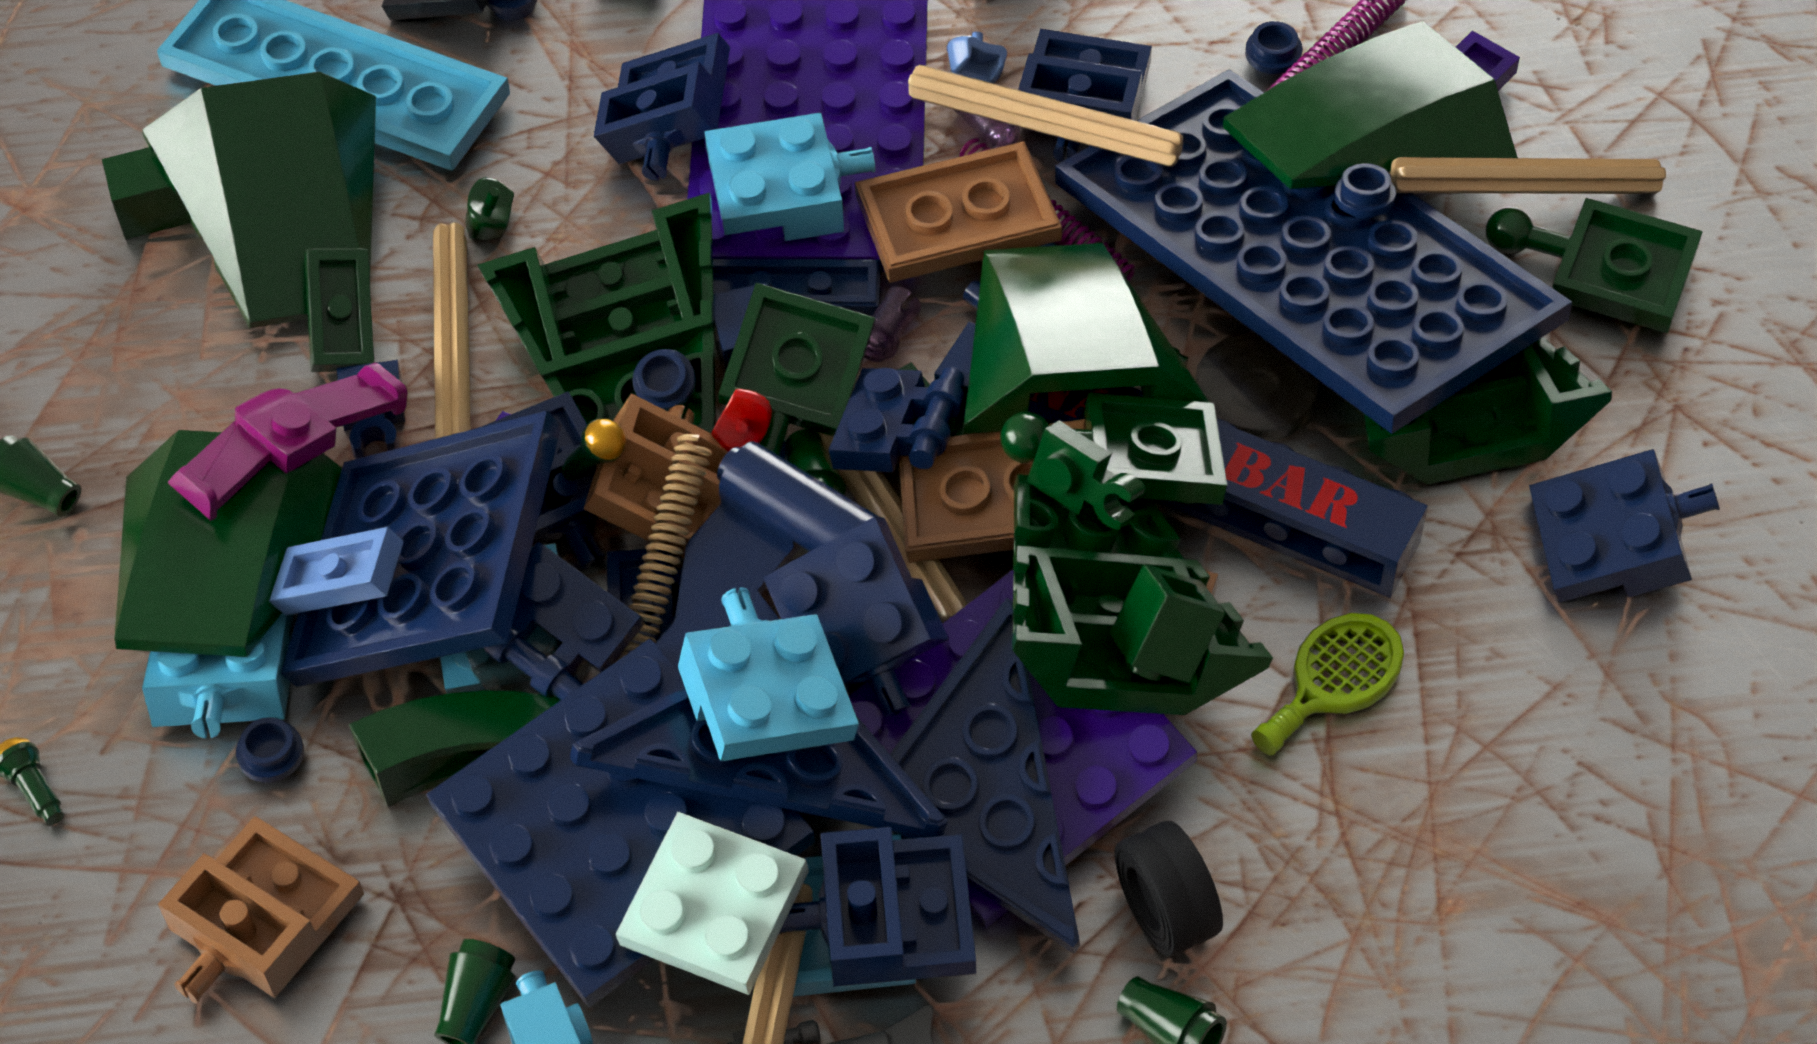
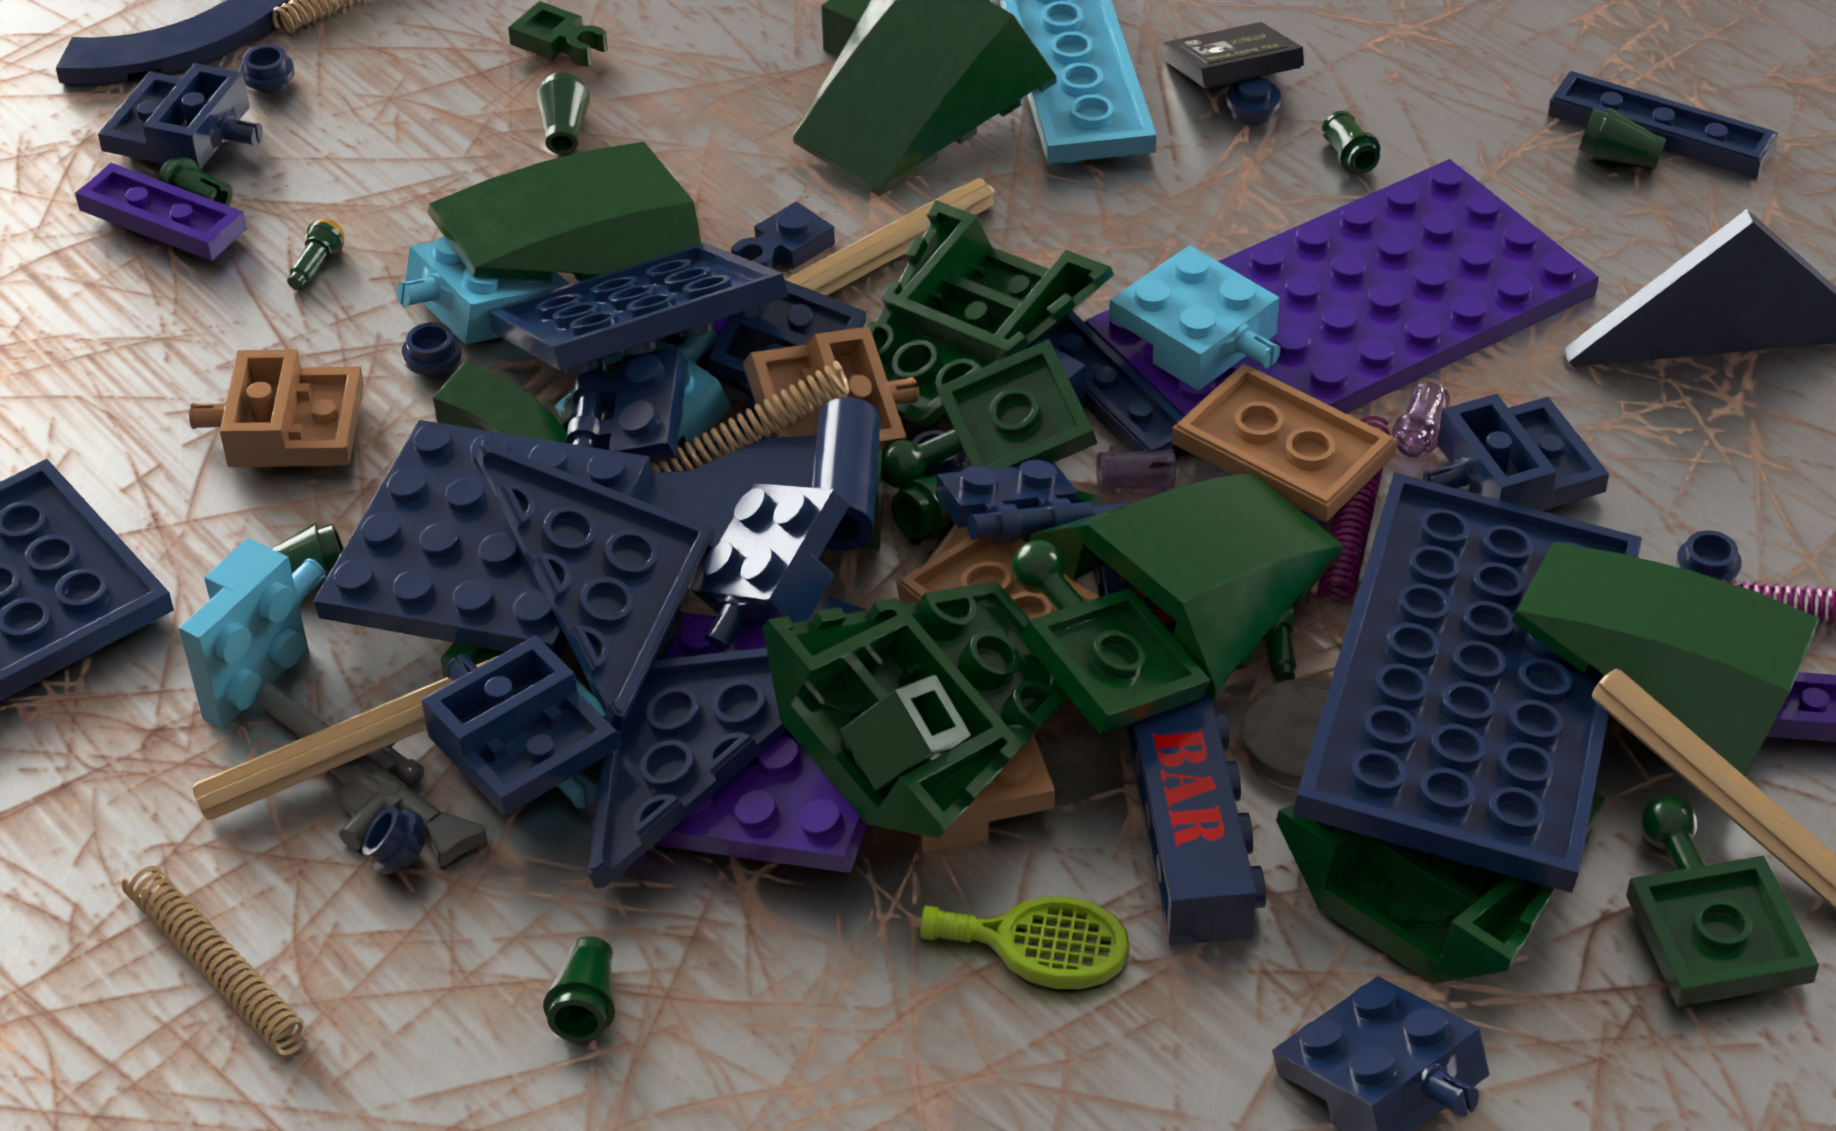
camera: 55 degrees right, 10 degrees down
magenta plate [168,362,408,521] -> none
medium blue plate [269,527,404,616] -> none
dark green plate [304,248,375,372] -> none
dark green piece [465,177,514,240] -> none
piece [562,419,626,481] -> none
dark blue plate [593,33,730,181] -> none
light aqua plate [615,812,809,995] -> none
dark blue plate [633,349,696,411] -> none
medium azure plate [678,587,859,761] -> none
red piece [711,388,772,452] -> none
tan axle [908,65,1183,167] -> none
medium blue piece [947,32,1007,83] -> none
dark green plate [1027,420,1146,530] -> none
black tyre [1114,821,1223,956] -> none
dark blue plate [1334,163,1396,219] -> none

